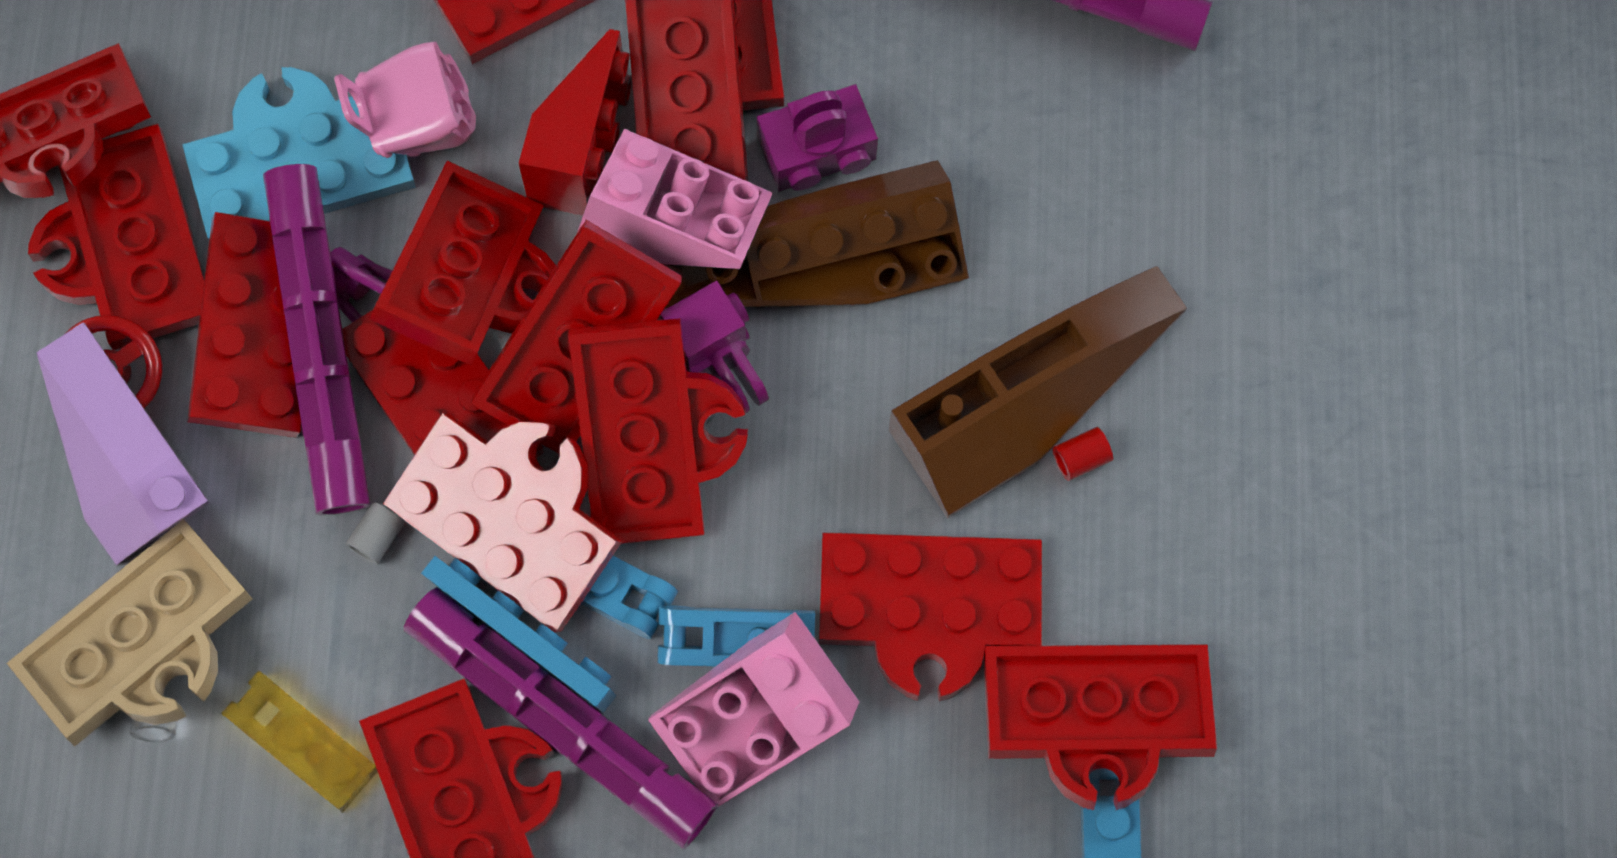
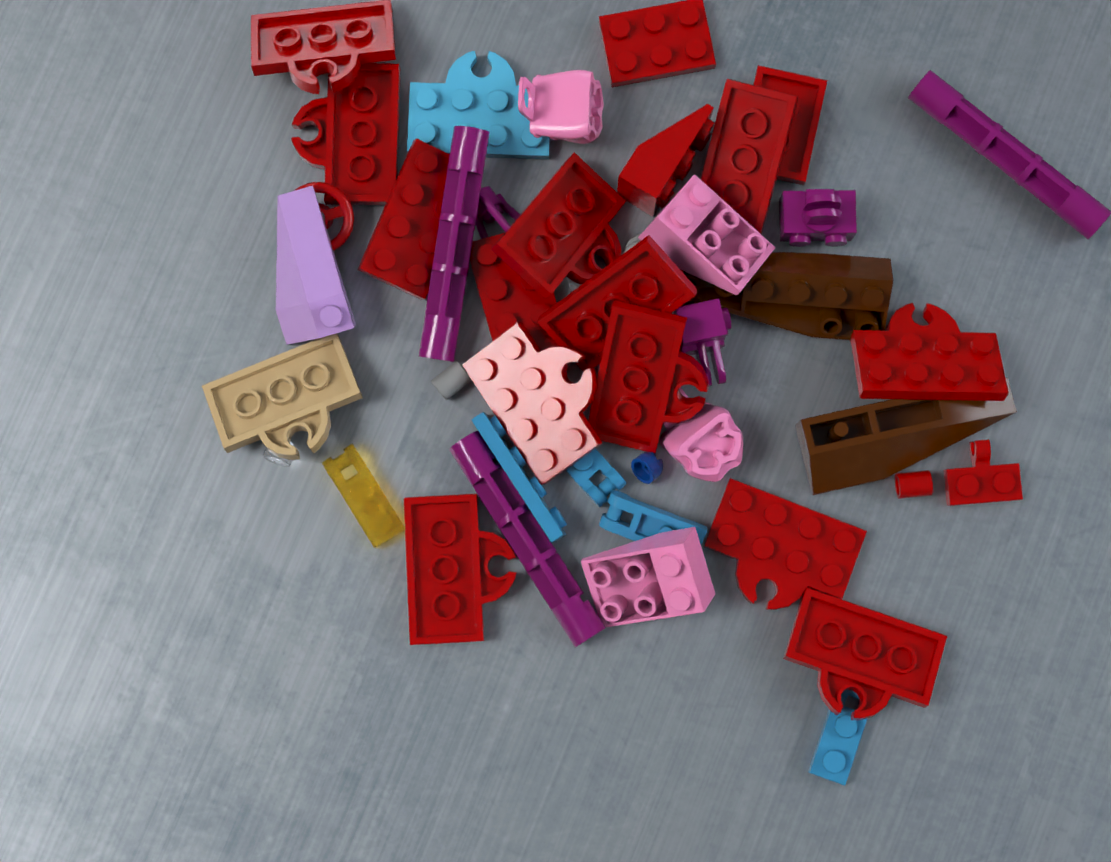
camera: 25 degrees right, 10 degrees up
none -> blue hinge [631,452,663,484]
none -> bright pink piece [660,387,743,482]
none -> red plate [850,303,1009,401]
none -> red plate [943,440,1023,506]

